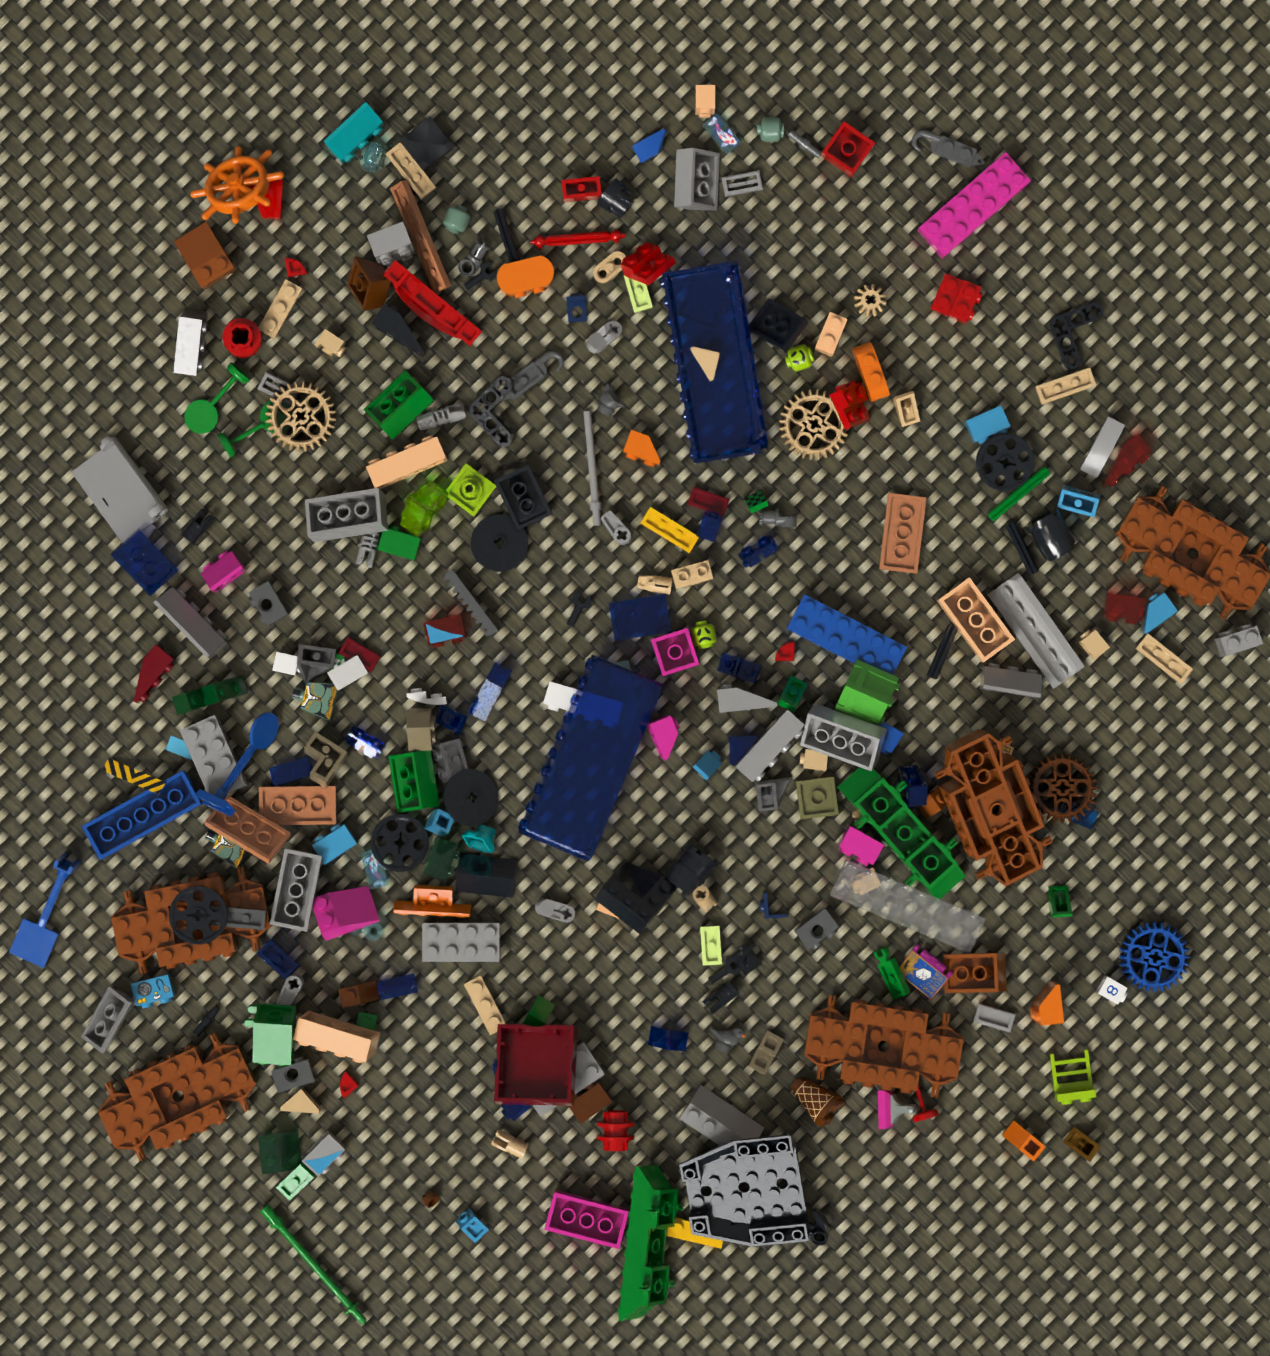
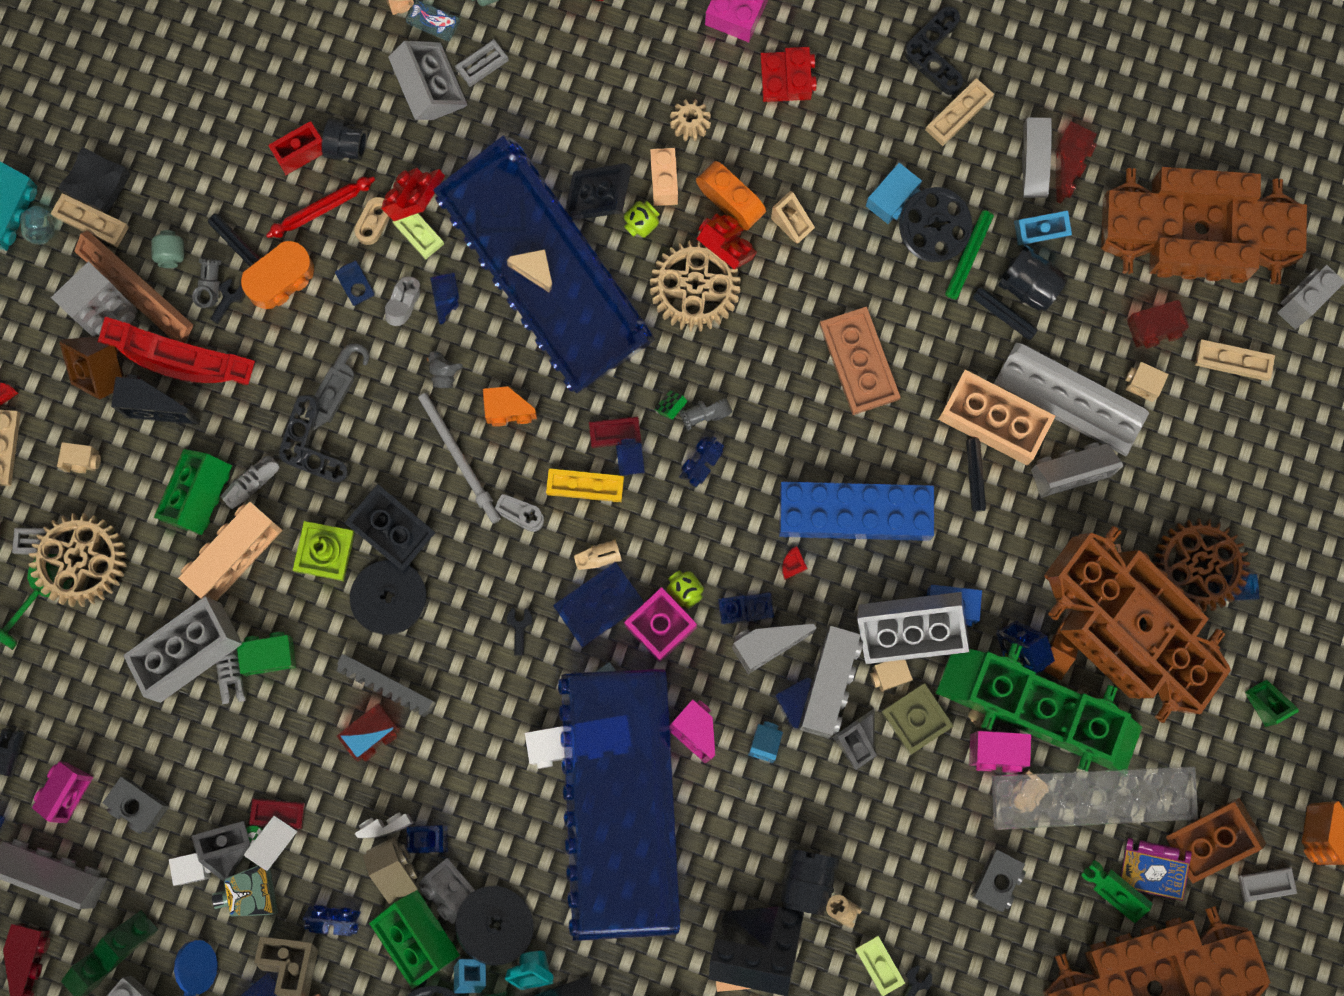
camera: 25 degrees left, 10 degrees down
clear neon green brick [400,481,449,537] -> none
clear blue slope [468,662,512,722] -> none
blue slope [632,128,667,163] -> none
tan brick [671,560,713,590] -> none
black bracket [733,943,762,975] -> none
dark blue bracket [760,892,788,919] -> none
green plate [777,675,808,713] -> none
bright green container [835,659,901,726] -> none
dark azure slope [1142,592,1178,634] -> none
none -> clear blue slope [430,273,459,324]

